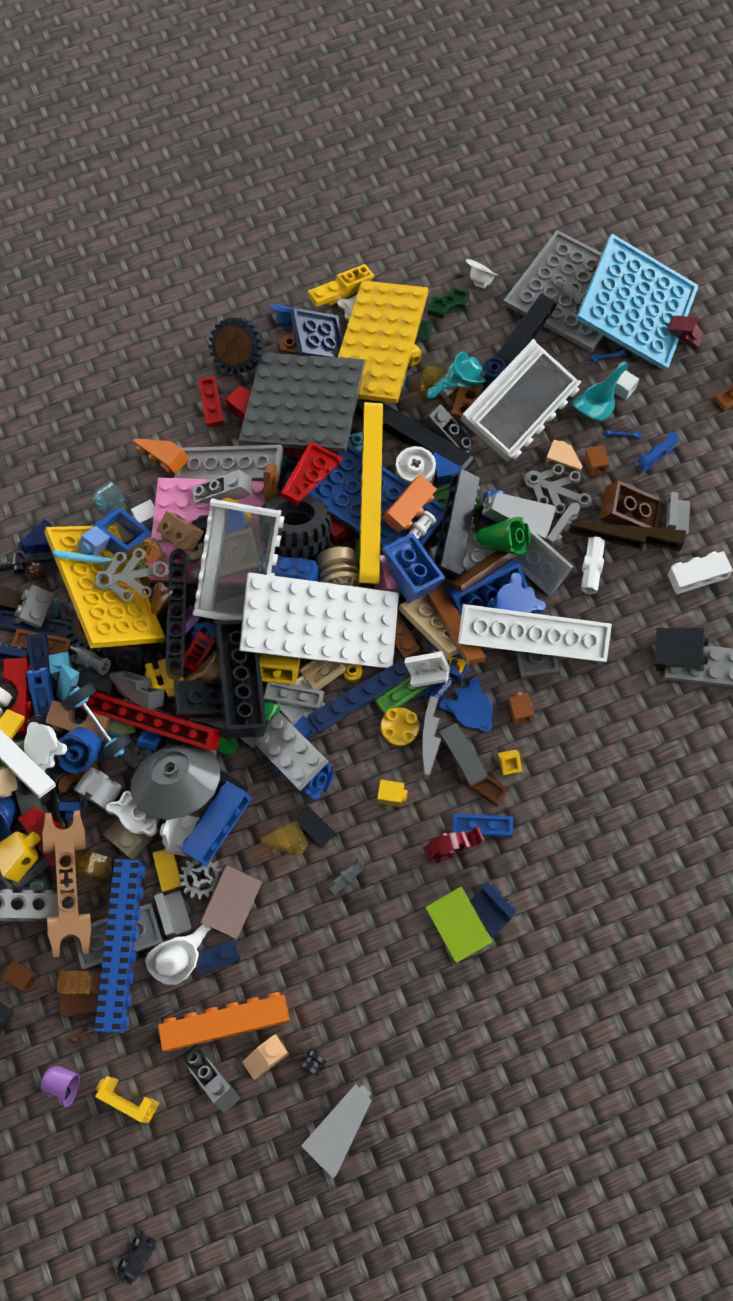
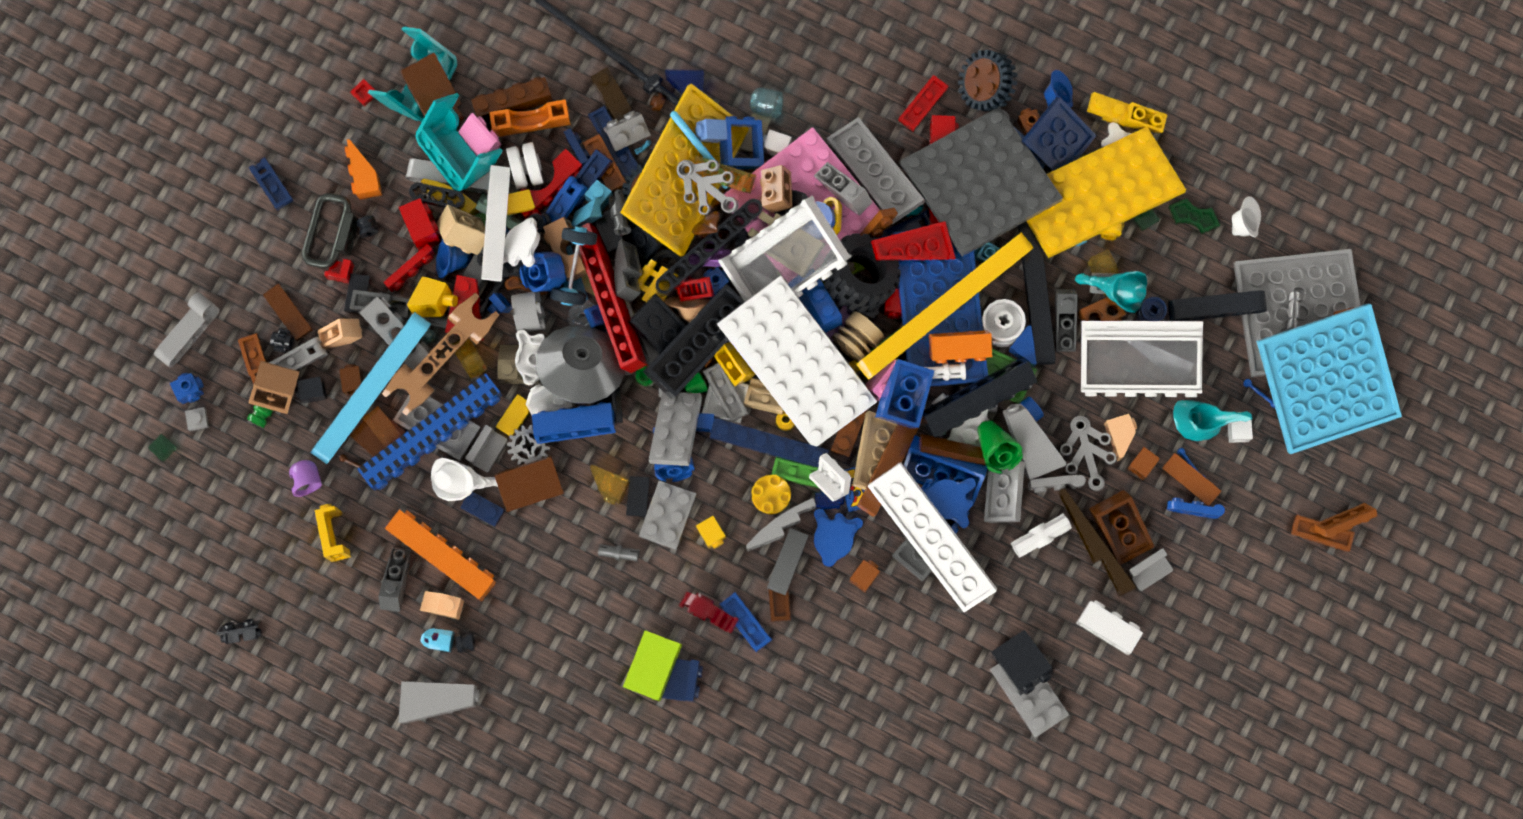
camera: 50 degrees right, 10 degrees up
orange slope [133,438,190,475] -> none
yellow slope [498,750,522,775] -> none
dark red slope [667,315,703,349] -> none
none -> medium azure beam [310,312,431,464]
none -> medium azure rock [421,628,455,652]
none -> light grey plate [639,481,697,550]
none -> dark orange tile [1162,453,1221,506]

